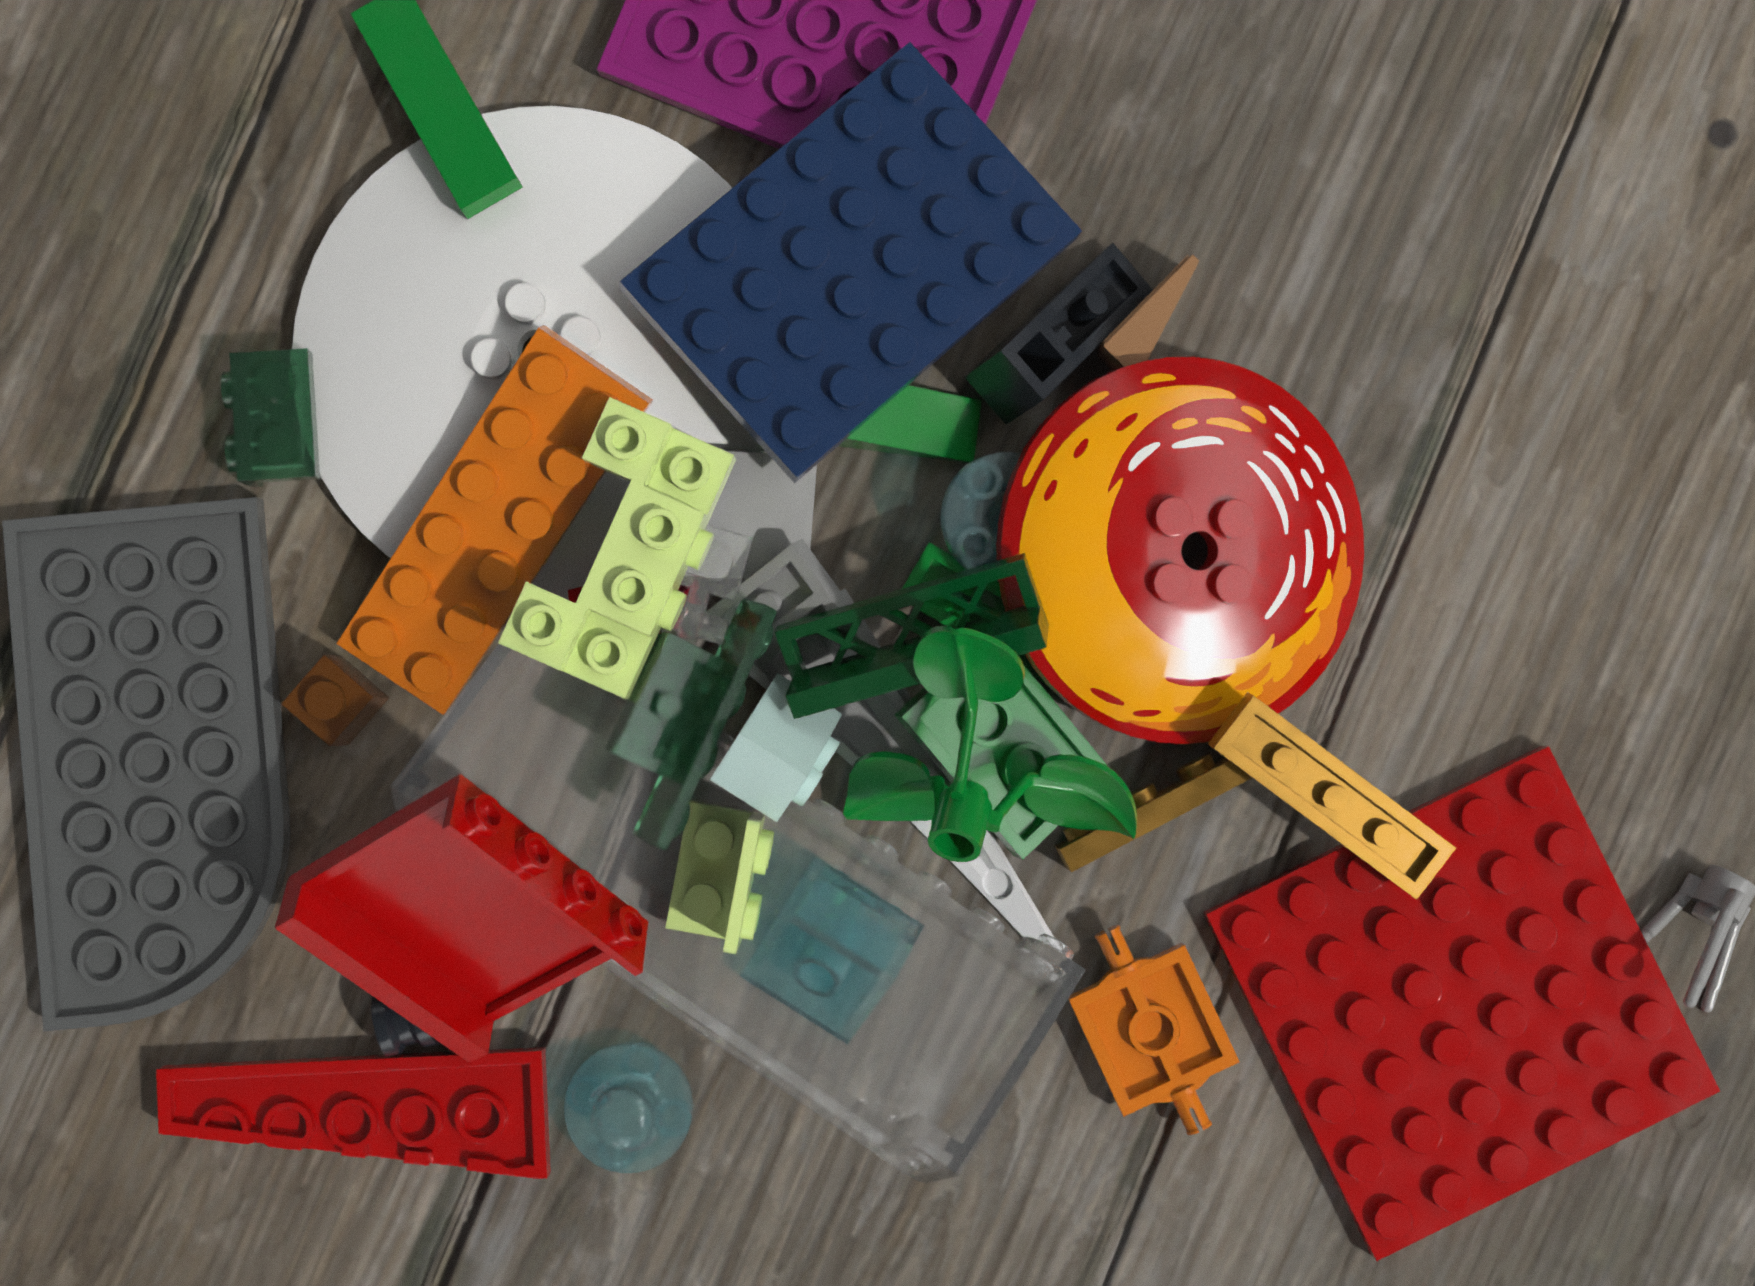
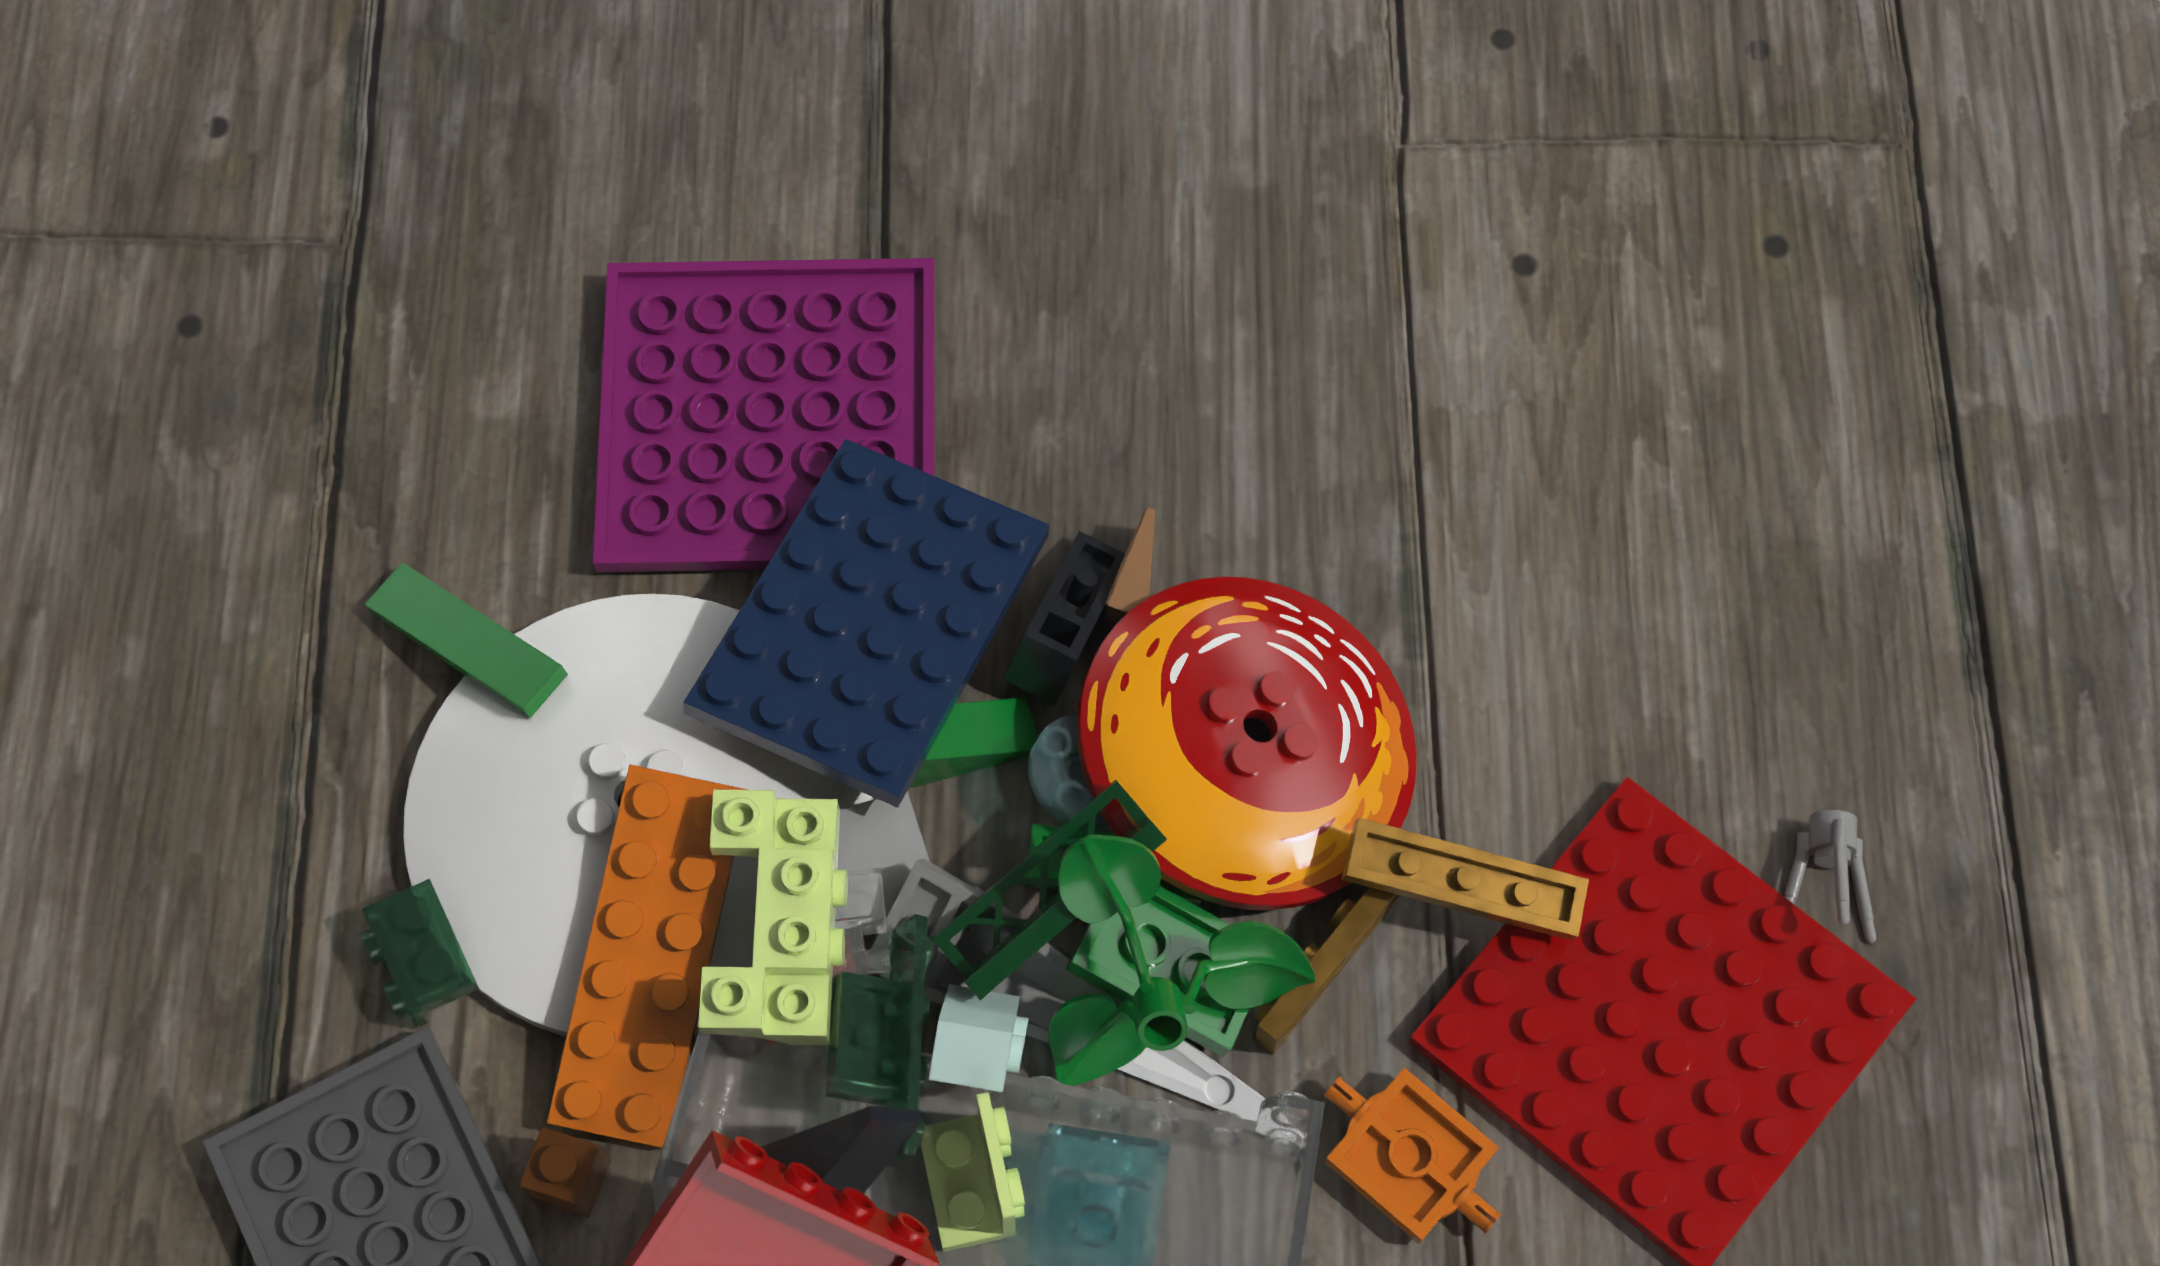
camera: 25 degrees left, 20 degrees down
none -> black slope [761,1106,922,1194]

